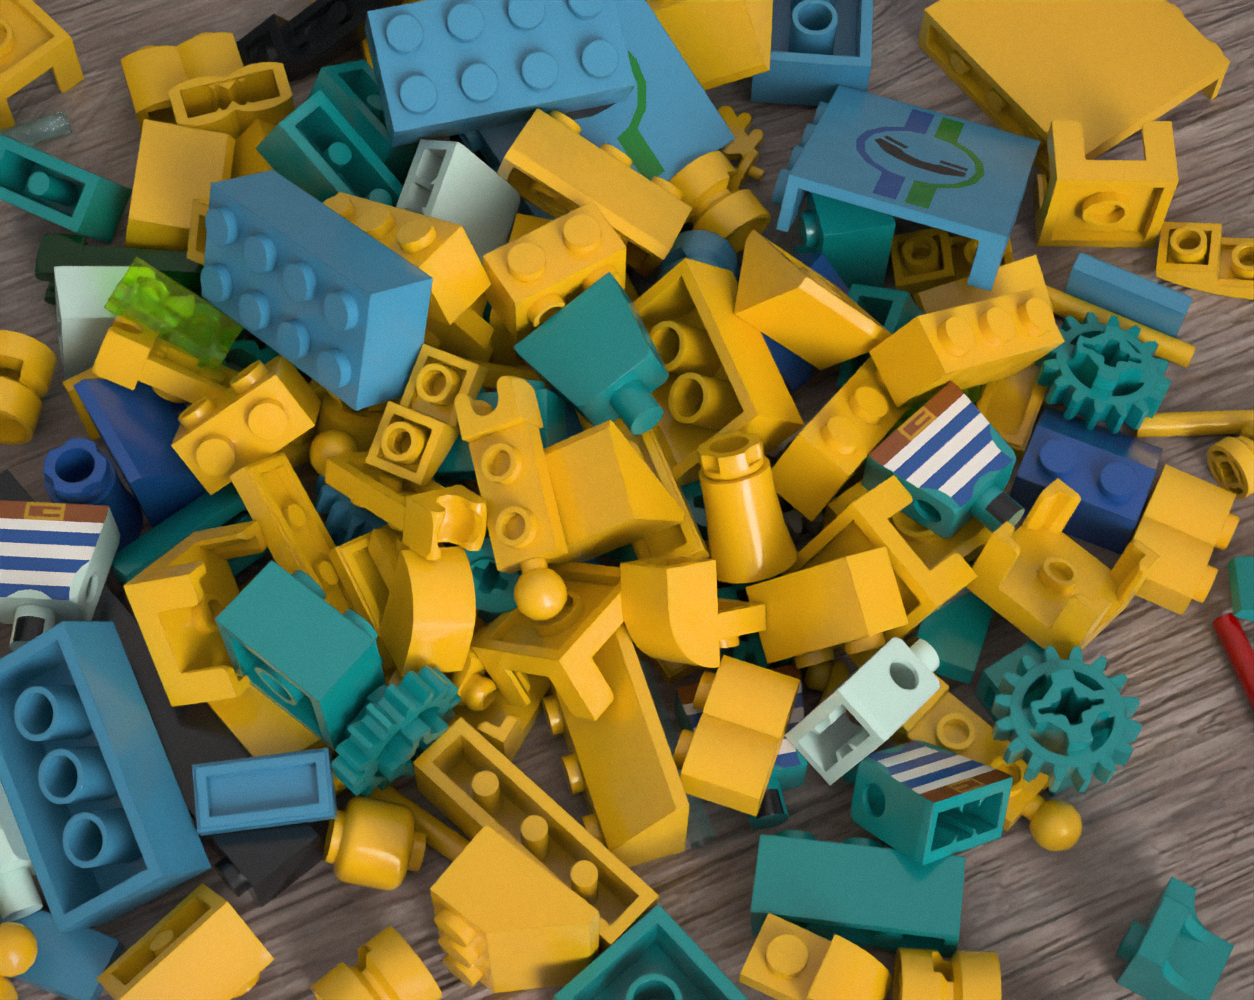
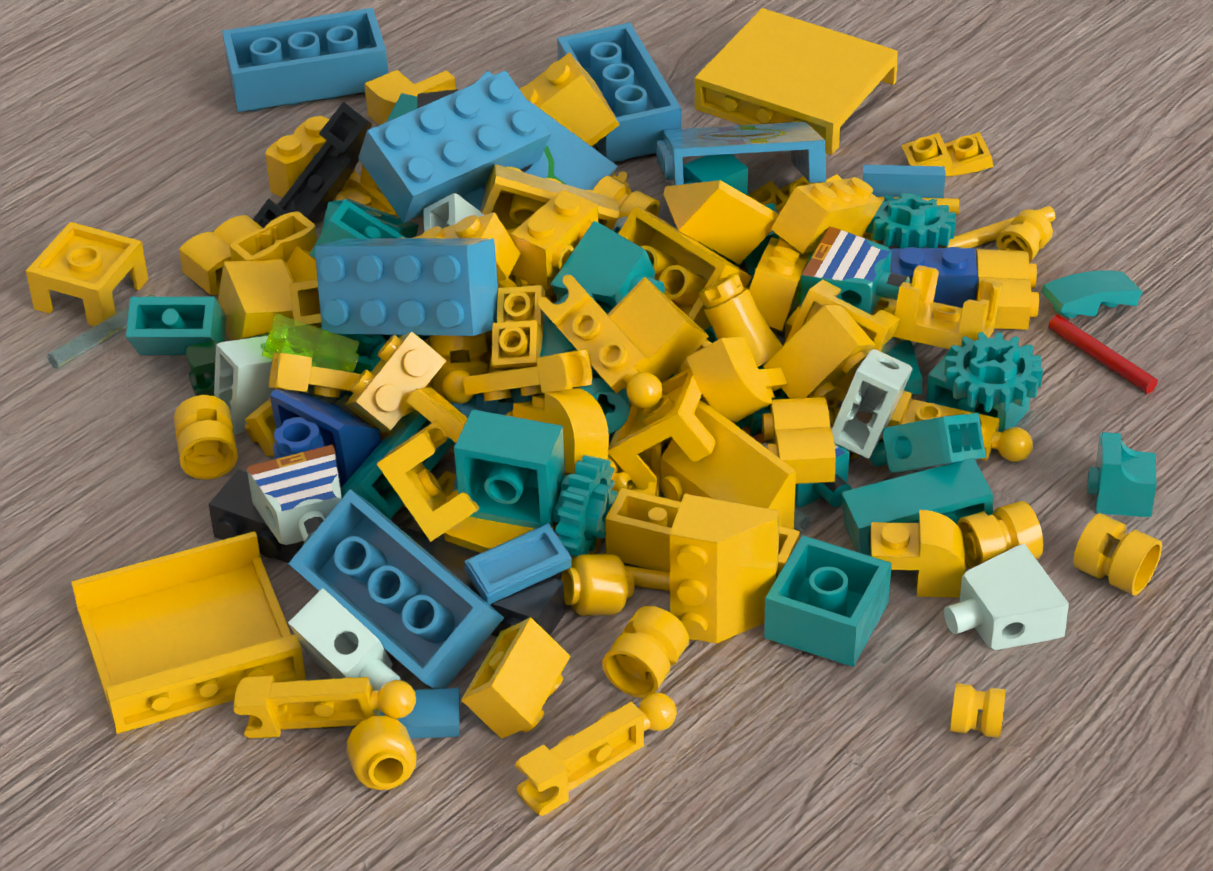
camera: 20 degrees left, 20 degrees down
yellow panel [1032,120,1179,248] -> none

